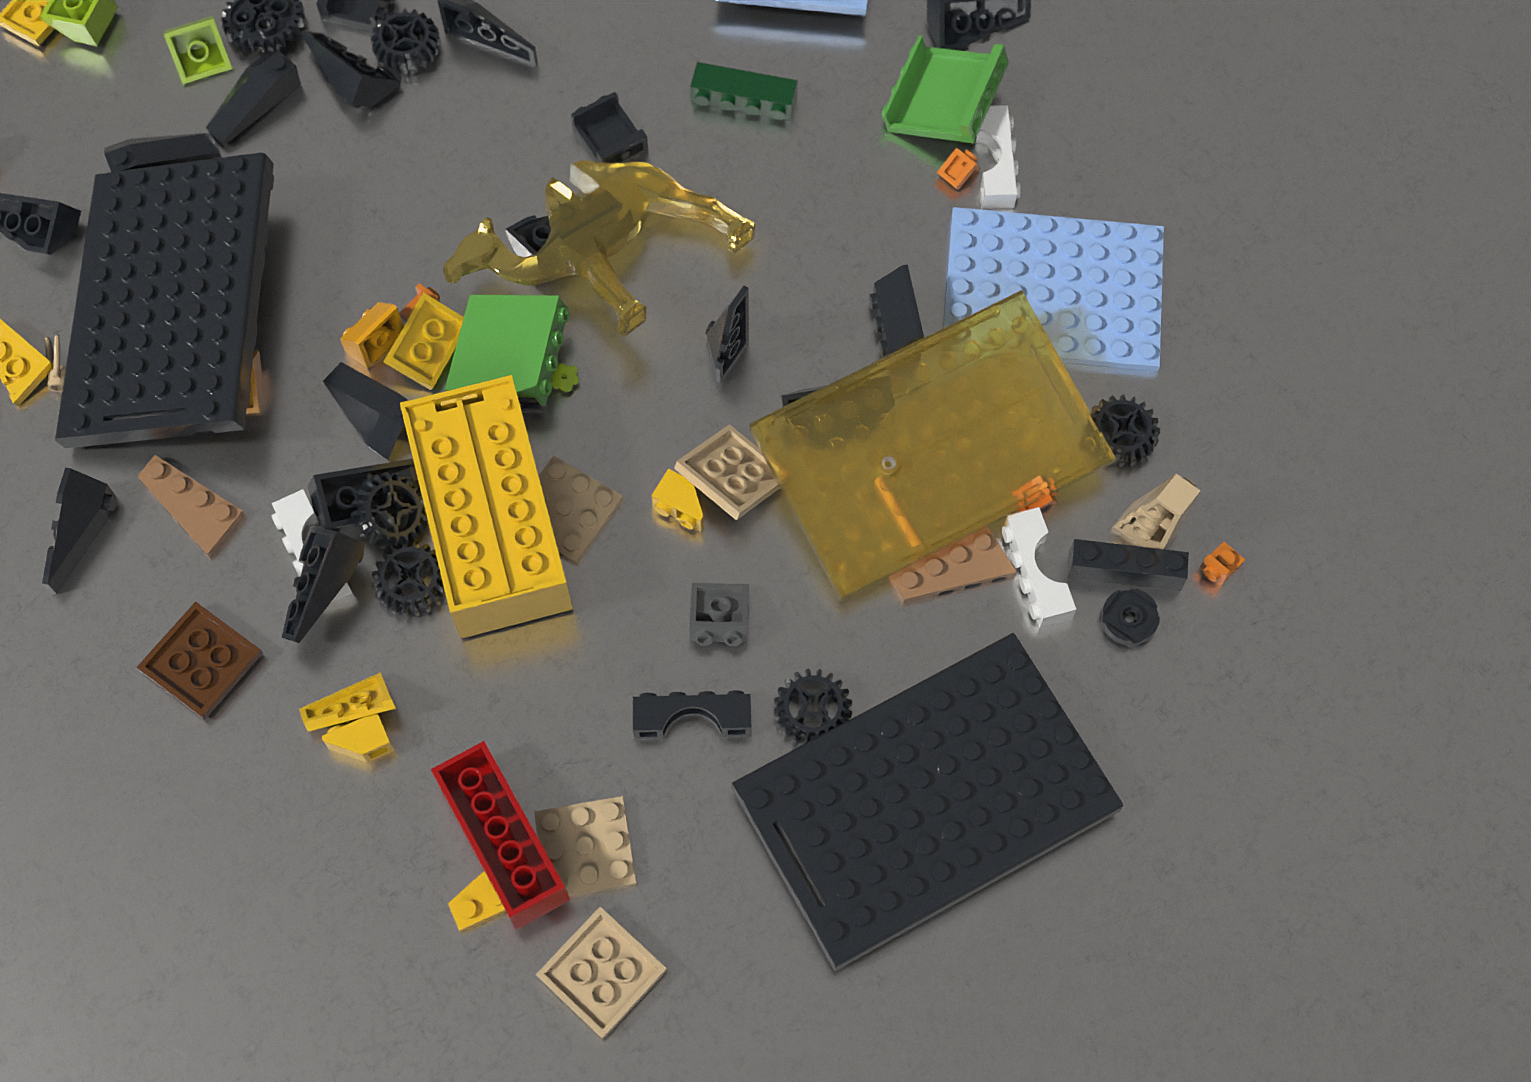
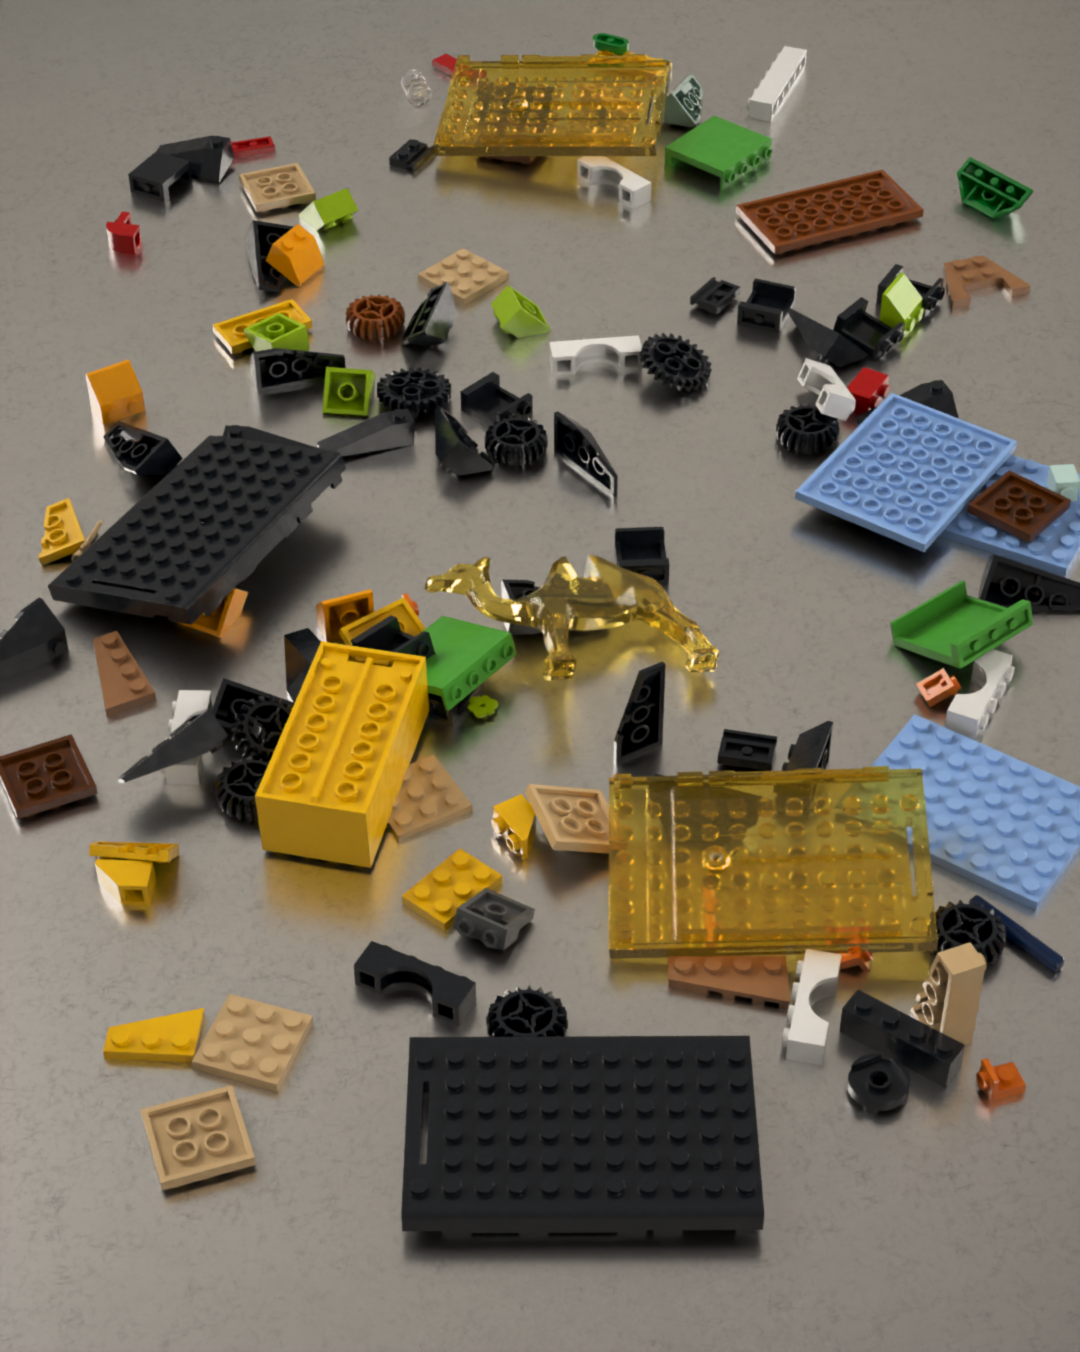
camera: 30 degrees right, 25 degrees down
red brick [430,741,570,930] -> none
dark green brick [690,62,798,121] -> none
none -> black wedge [250,348,346,392]
none -> black panel [351,615,435,659]
none -> yellow plate [402,848,502,932]
none -> black plate [717,729,777,771]
none -> dark blue axle [968,895,1065,972]

